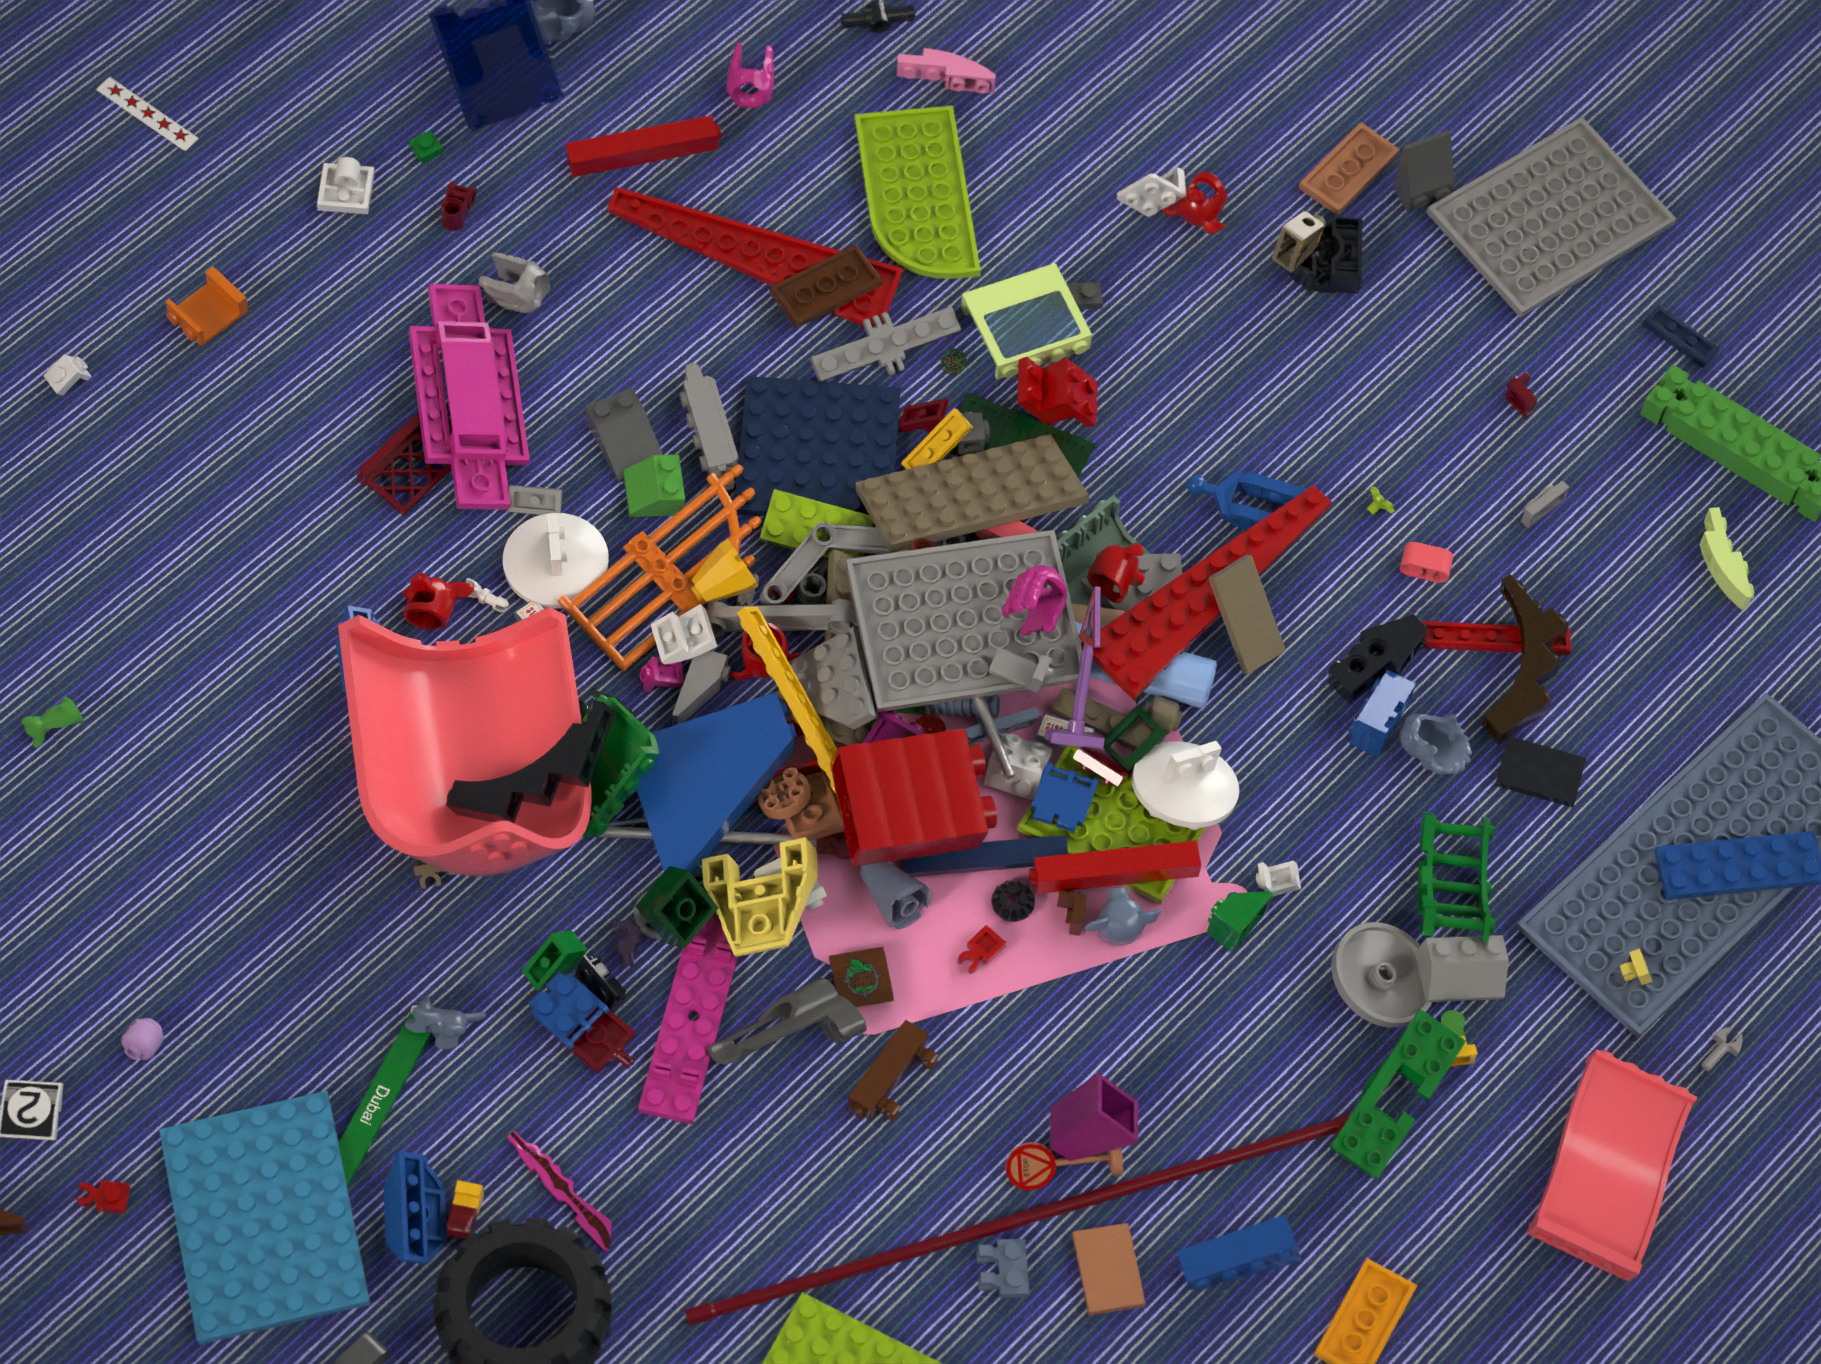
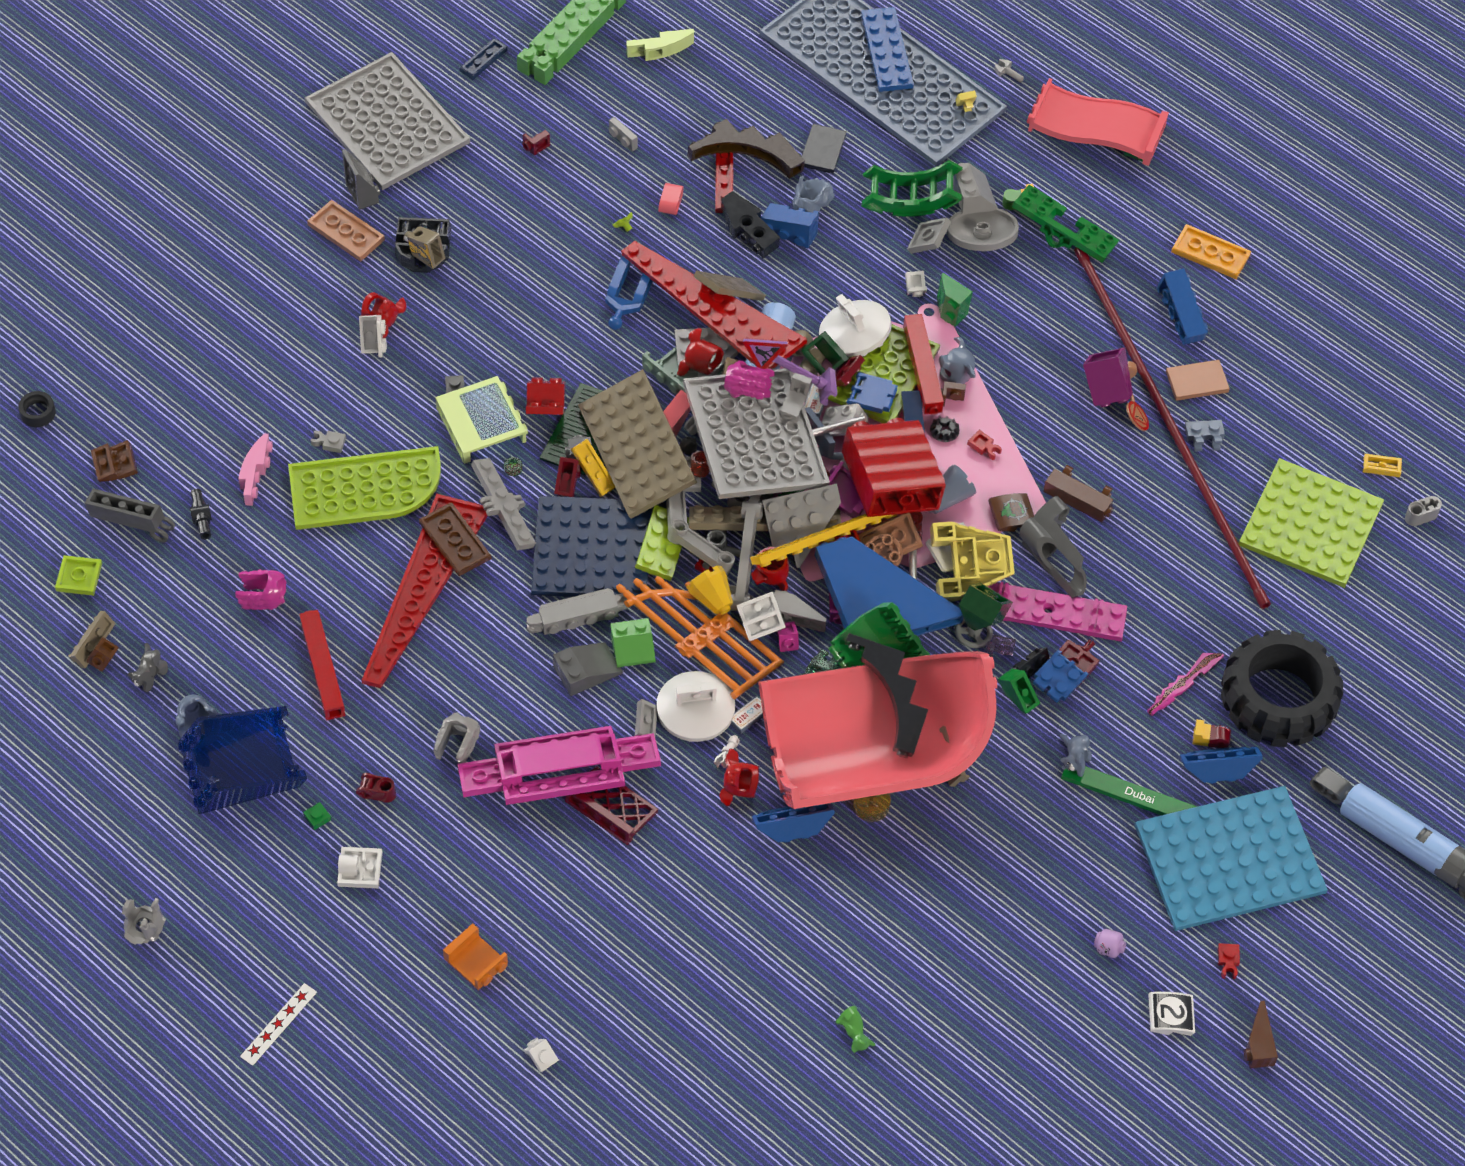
camera: 90 degrees left, 5 degrees down
none -> light grey plate [311,431,346,453]
none -> light grey plate [907,217,951,254]

